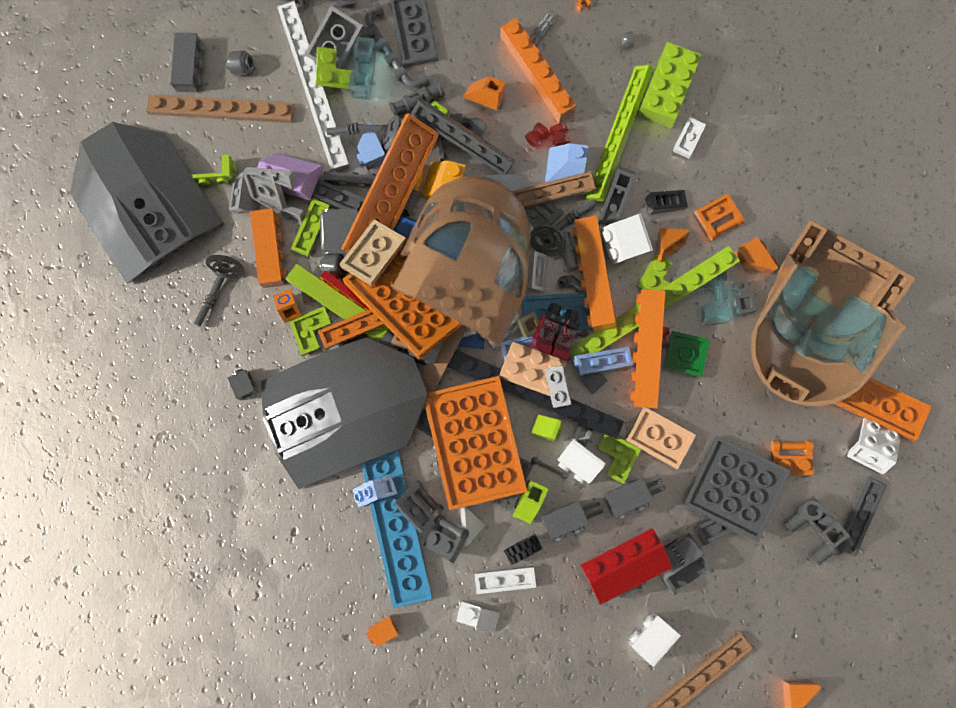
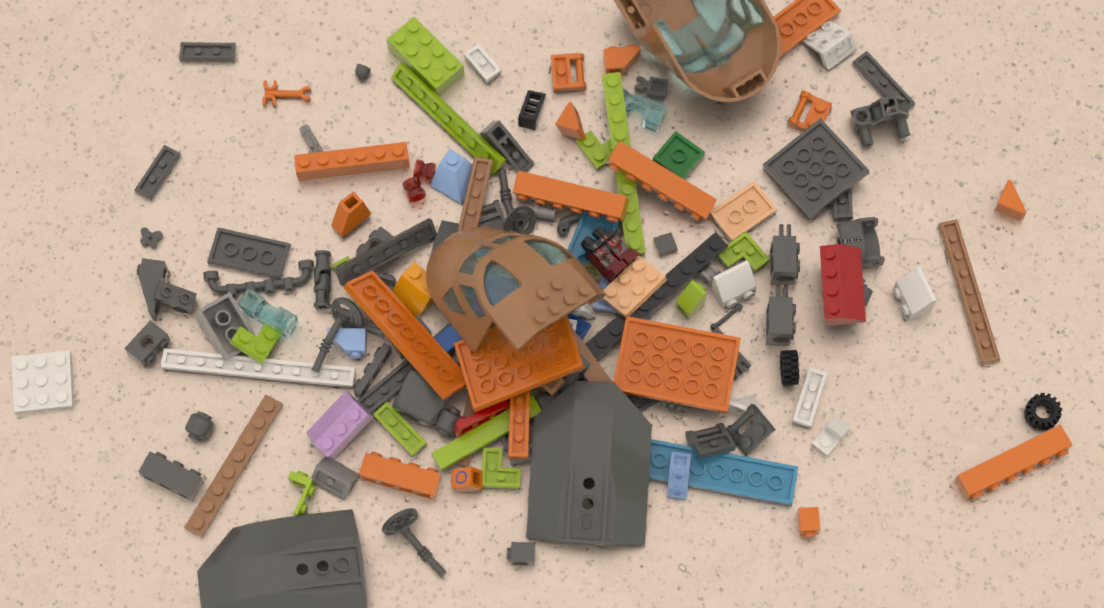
camera: 70 degrees left, 10 degrees down
light grey wing [243,167,305,226] -> none
tan plate [340,219,406,286] -> none
lime slope [512,480,548,524] -> none
hinge [545,365,572,408] -> none
light blue plate [573,347,634,376] -> none
white slope [600,214,653,265] -> none

